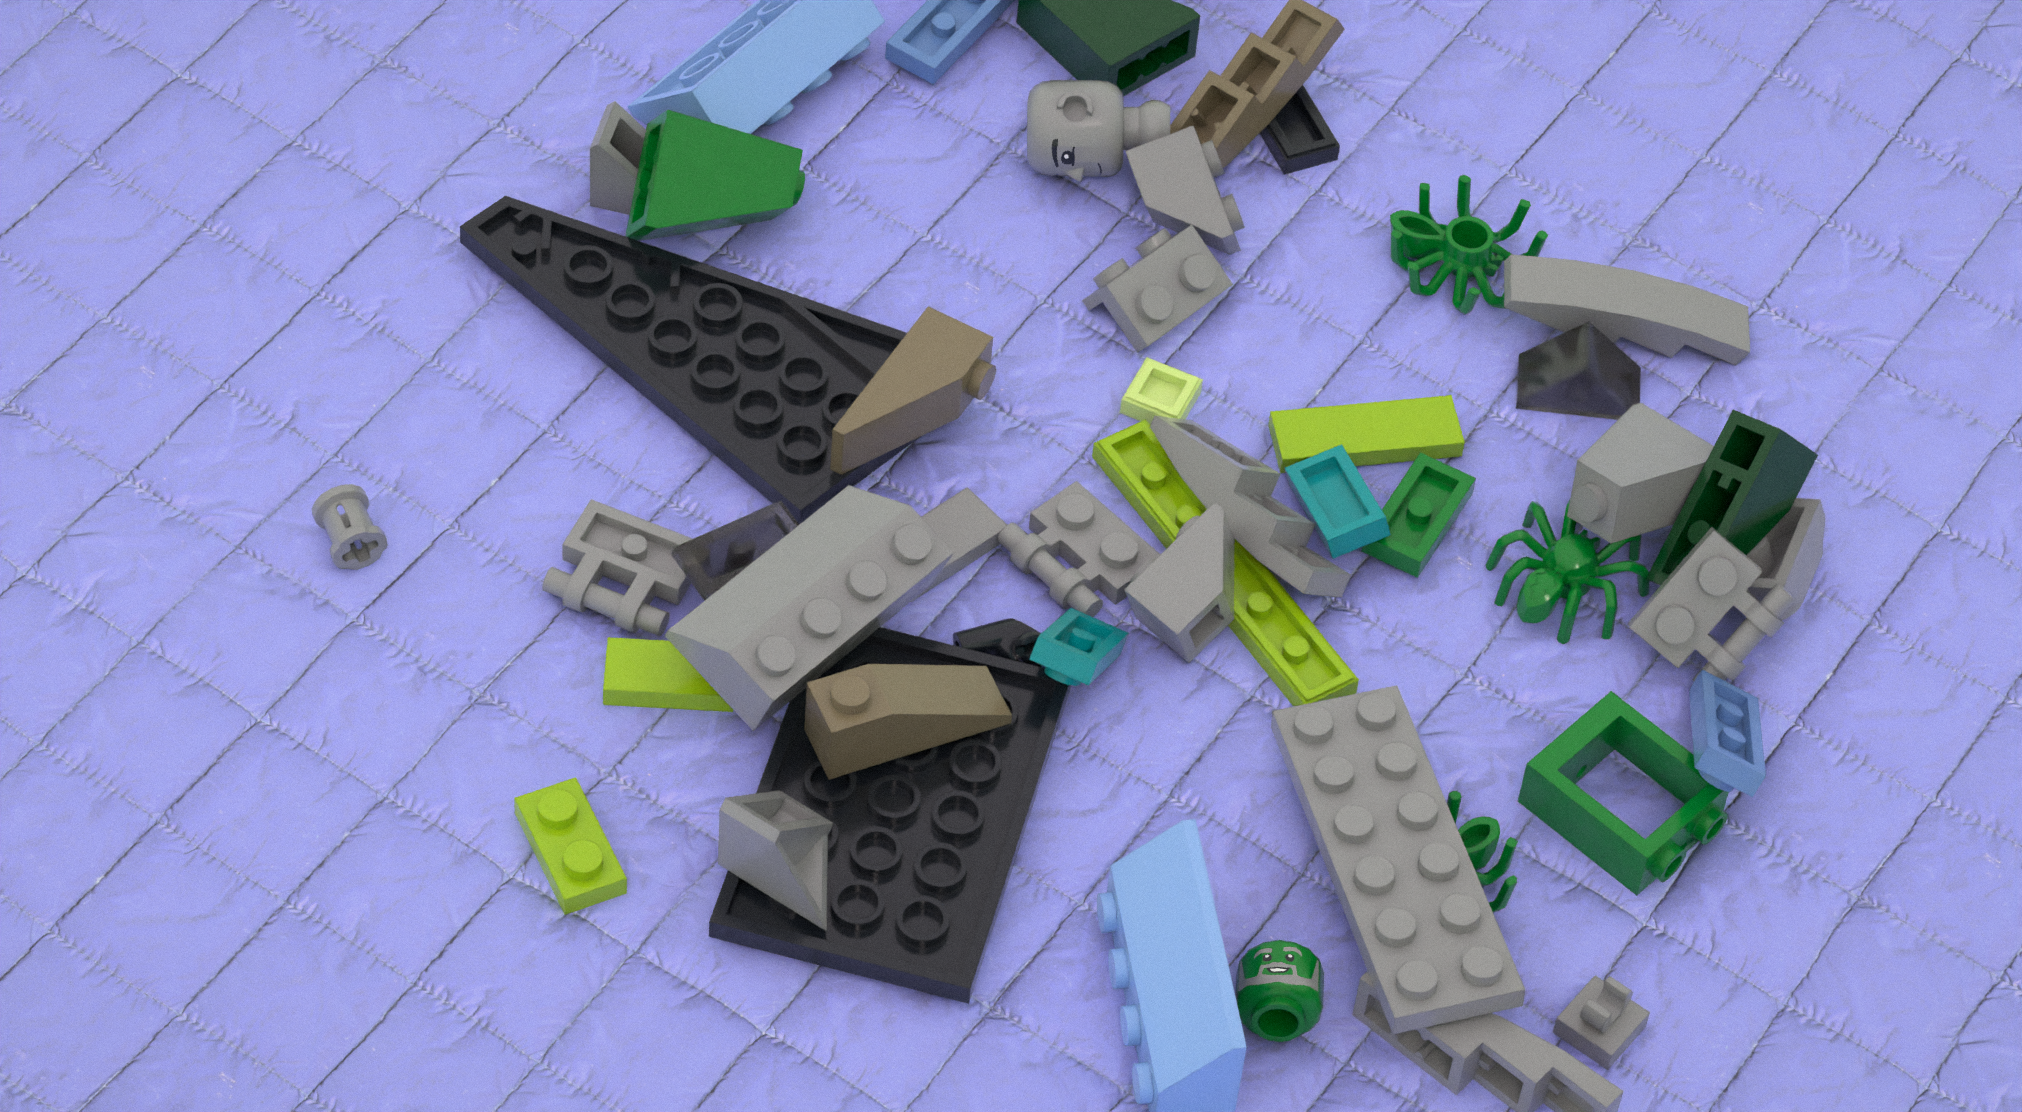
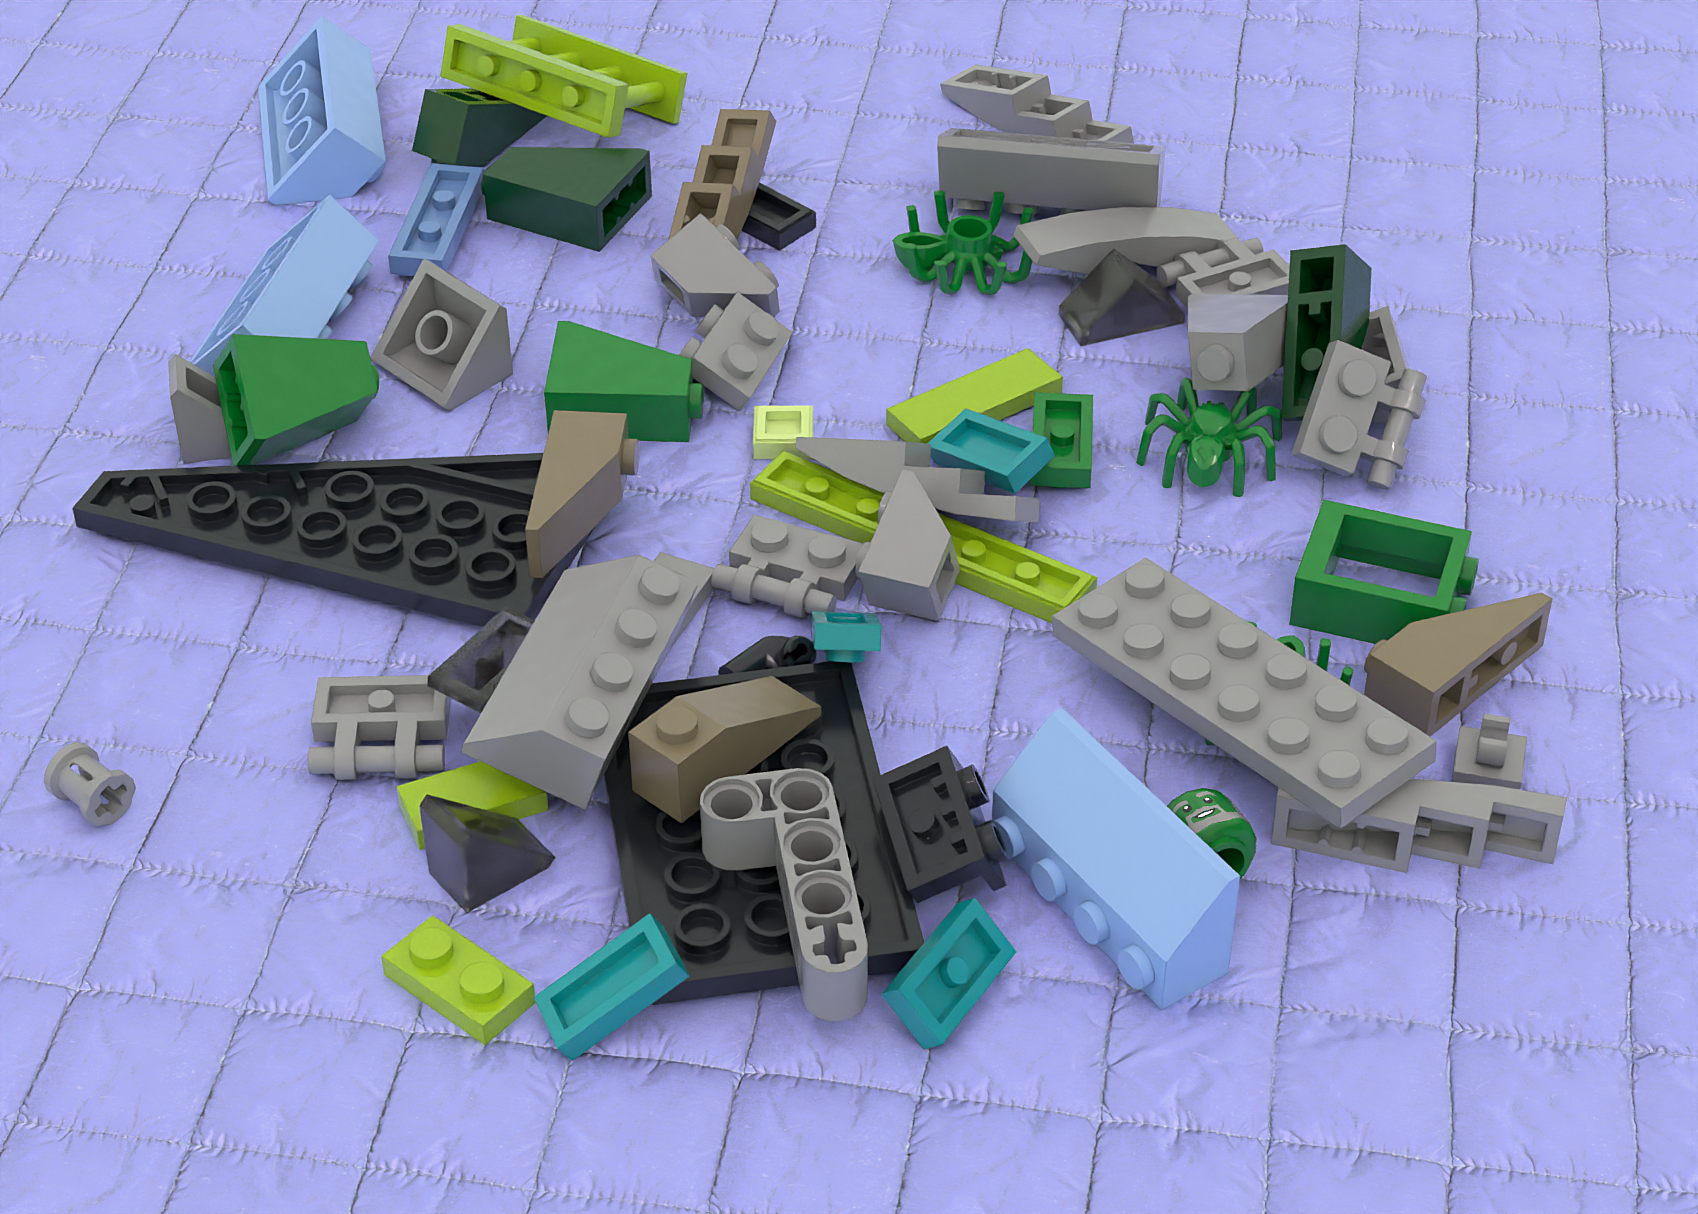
camera: 20 degrees left, 10 degrees down
light grey slope [718,790,834,931] -> none
light grey piece [1027,80,1170,182] -> none
medium blue plate [1689,669,1766,797] -> none
none -> light grey slope [370,259,513,410]
none -> clear smoke slope [419,794,556,913]
none -> teal tile [533,913,690,1061]
none -> green slope [544,321,704,442]
none -> light grey beam [700,768,868,1021]
none -> black bracket [873,745,1008,903]
none -> teal plate [881,898,1017,1050]
none -> light grey slope [937,128,1166,215]
none -> light grey slope [940,64,1134,143]
none -> light grey plate [1156,238,1290,309]
none -> dark tan slope [1364,592,1553,736]

